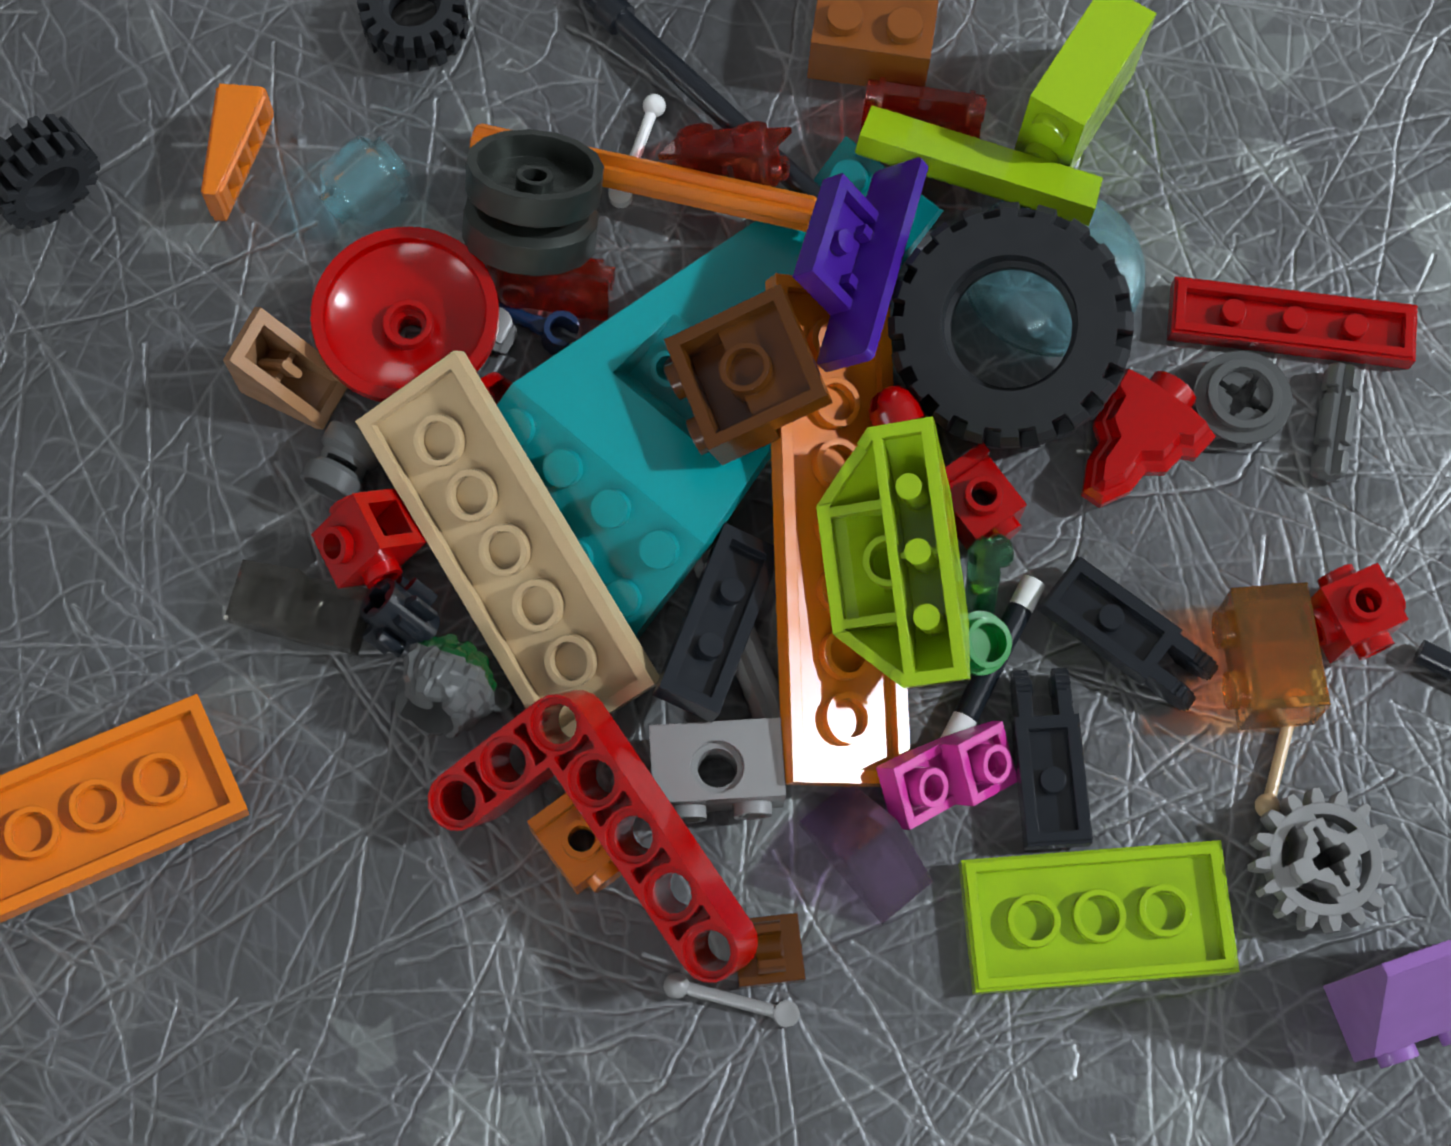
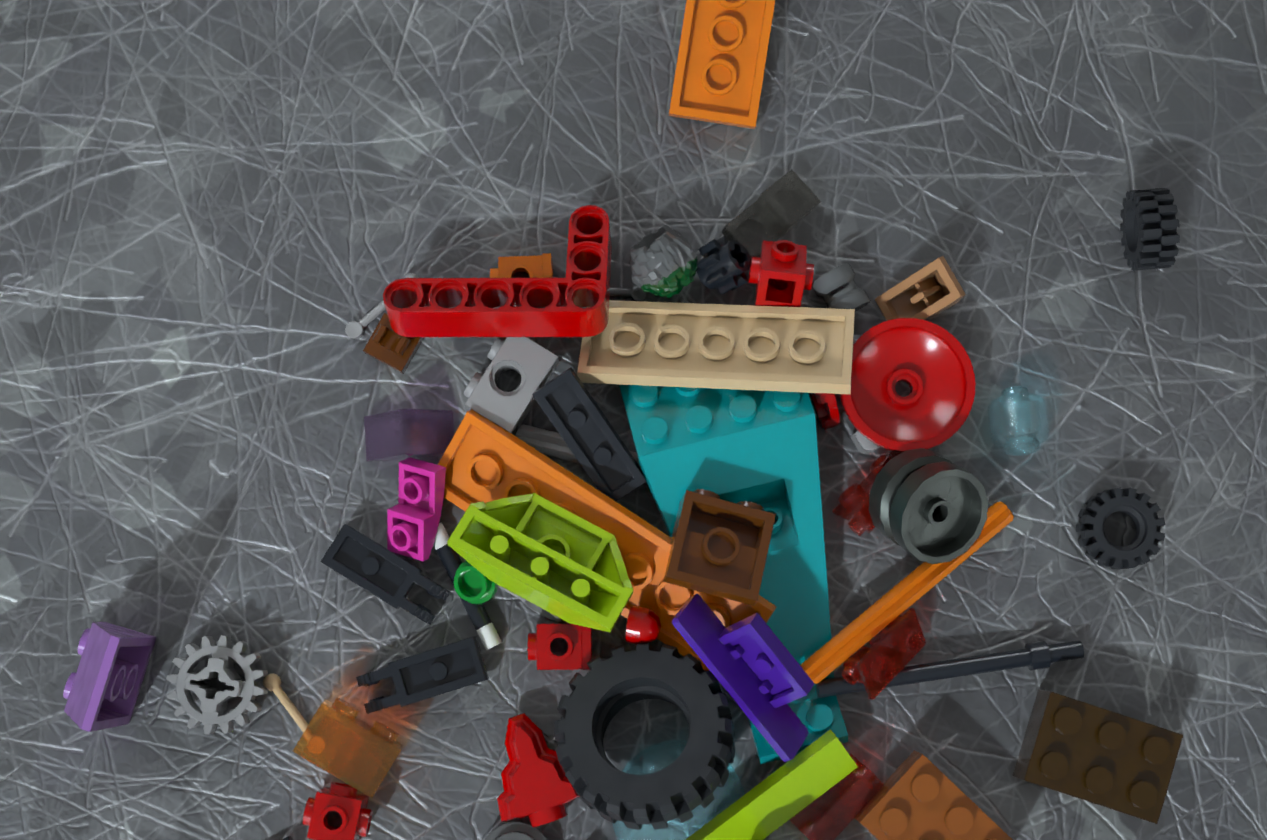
camera: 125 degrees right, 10 degrees up
orange slope [201,83,274,221] -> none
dark blue hand [499,301,580,355] -> none
white hinge [608,94,666,208] -> none
lime tile [958,840,1240,995] -> none
clear green arm [965,533,1014,614] -> none

